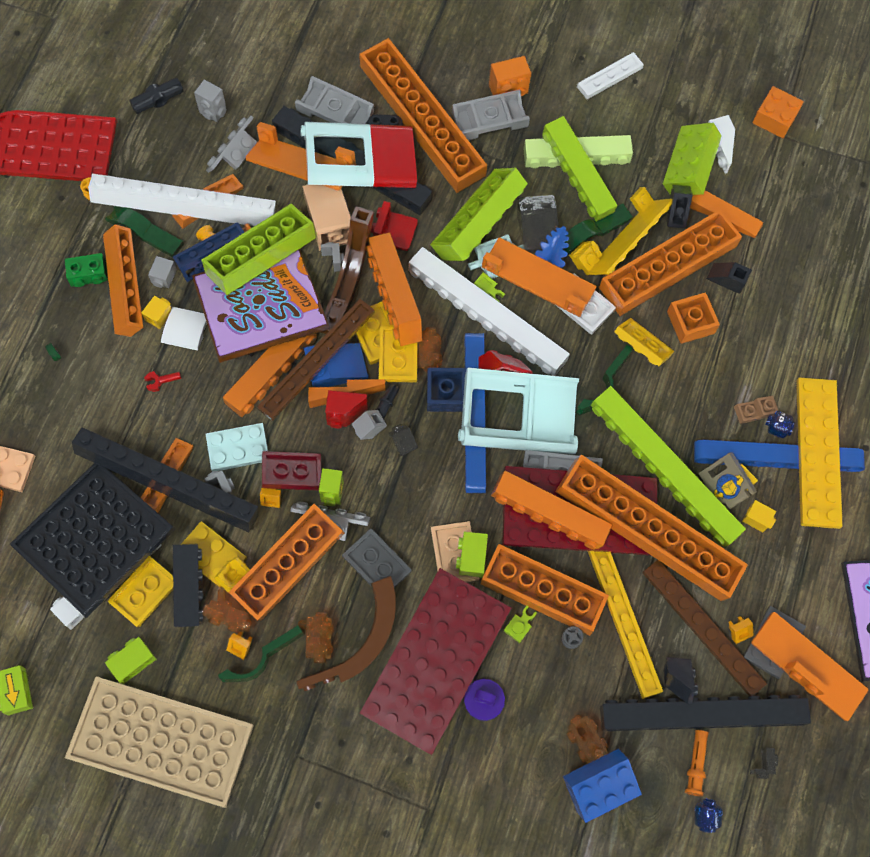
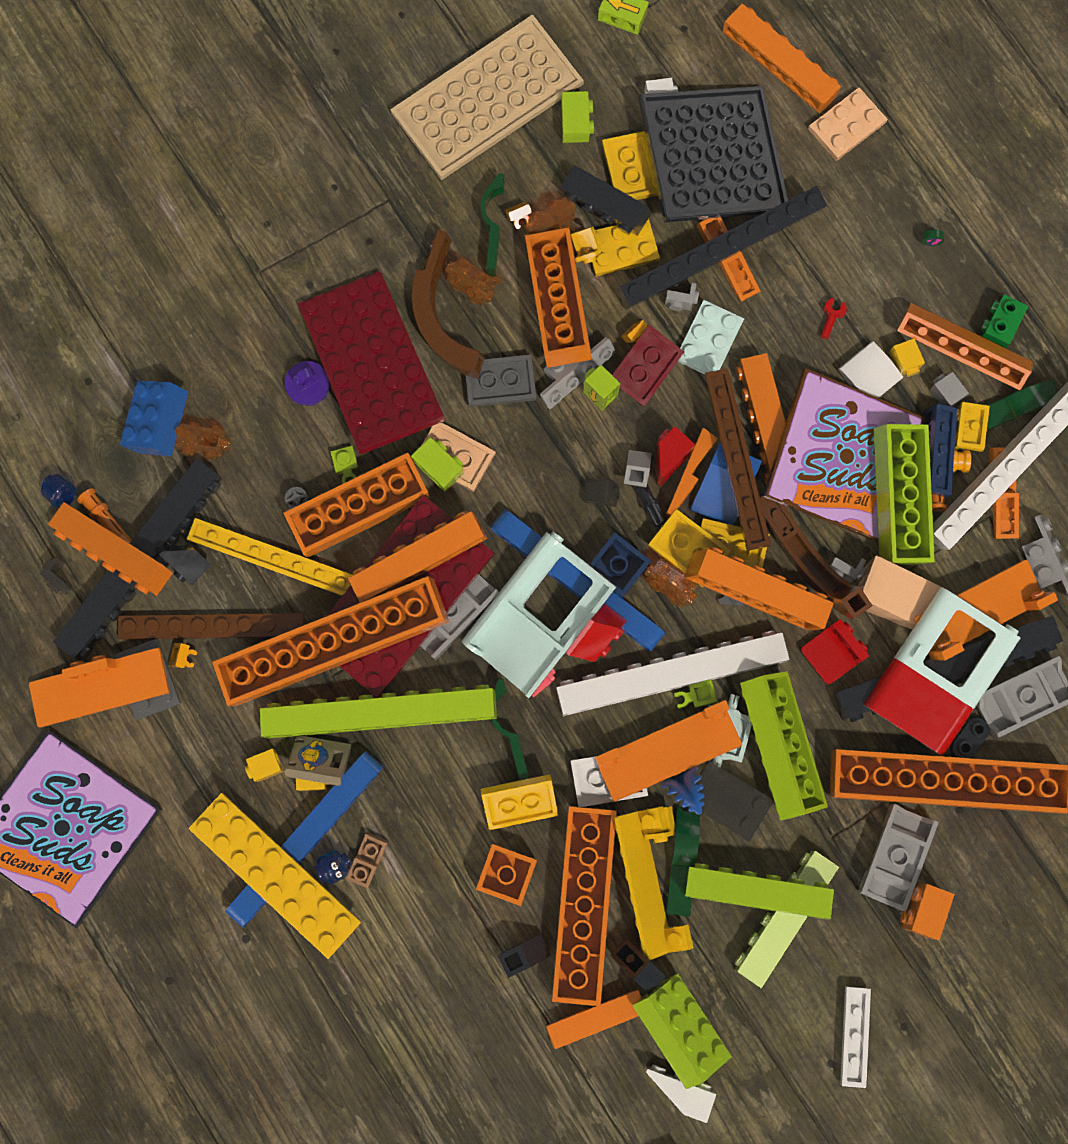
camera: 130 degrees right, 10 degrees up
none -> orange brick [47,502,173,596]
none -> yellow bracket [954,402,990,452]

